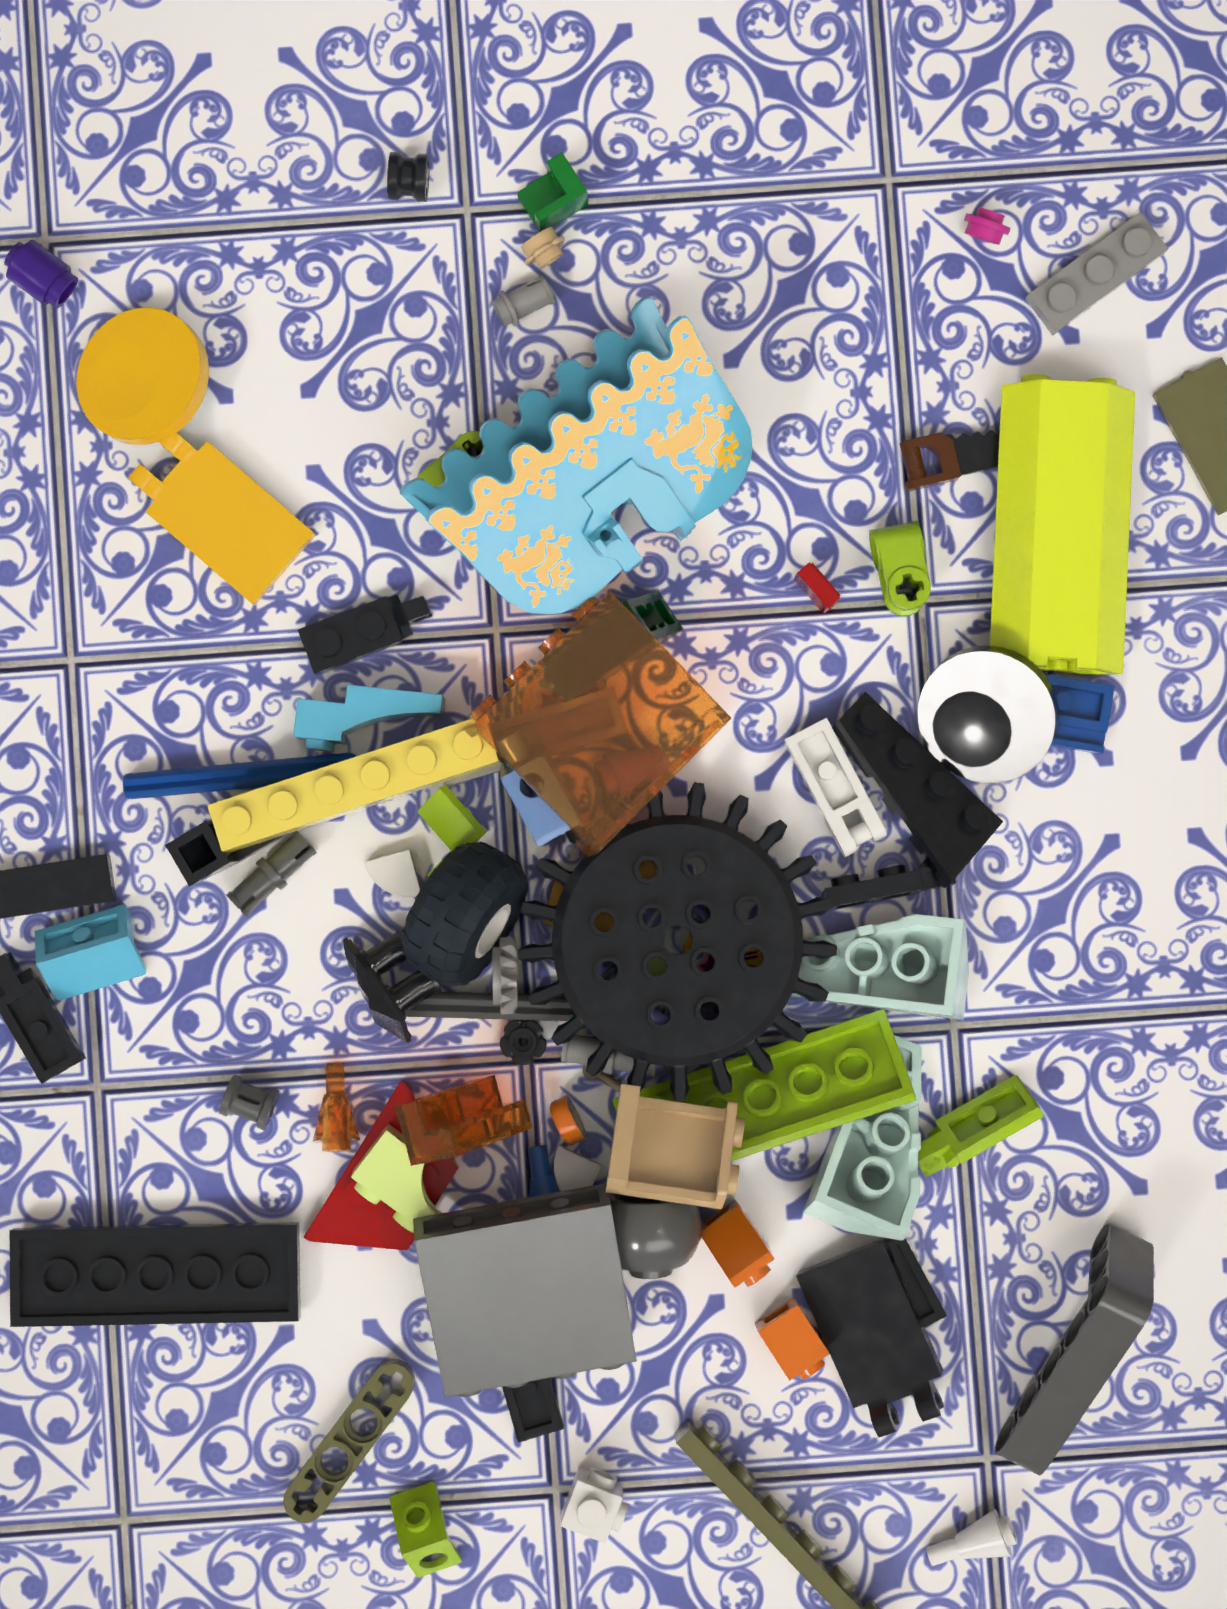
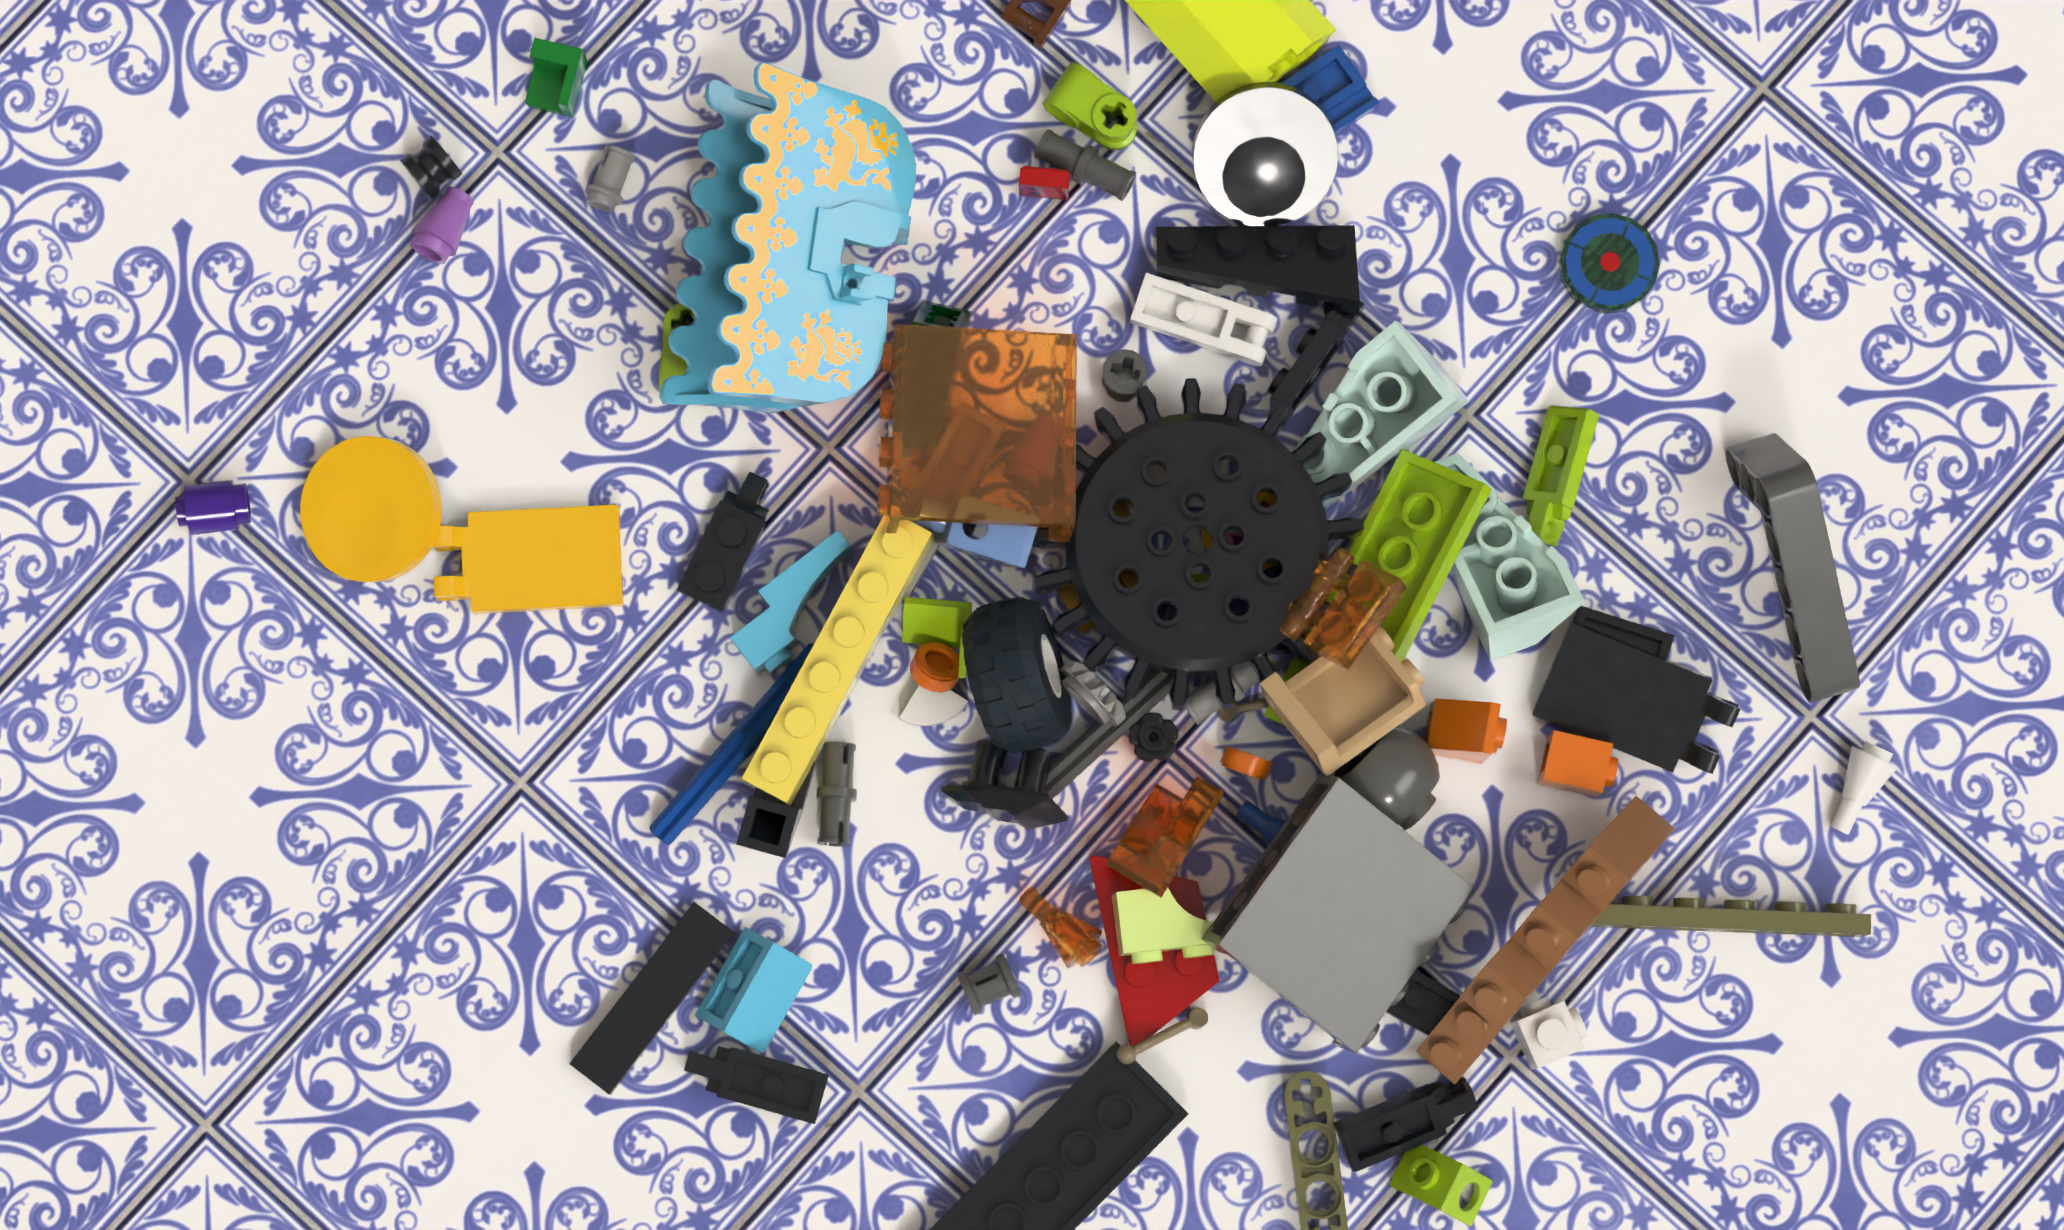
camera: 45 degrees left, 5 degrees down
tan plate [521,227,565,269] -> none
white tile [554,1144,602,1191] -> none
none -> medium lavender cone [410,187,474,264]
none -> orange tile [910,642,959,693]
none -> dark grey pin [1034,129,1136,201]
none -> dark grey bush [1102,349,1148,402]
none -> dark tan hinge [1117,1007,1208,1064]
none -> clear orange plate [1280,548,1407,670]
none -> black hinge [1333,1077,1478,1172]
none -> medium nougat arch [1416,796,1675,1084]
none -> tile [1558,213,1660,314]

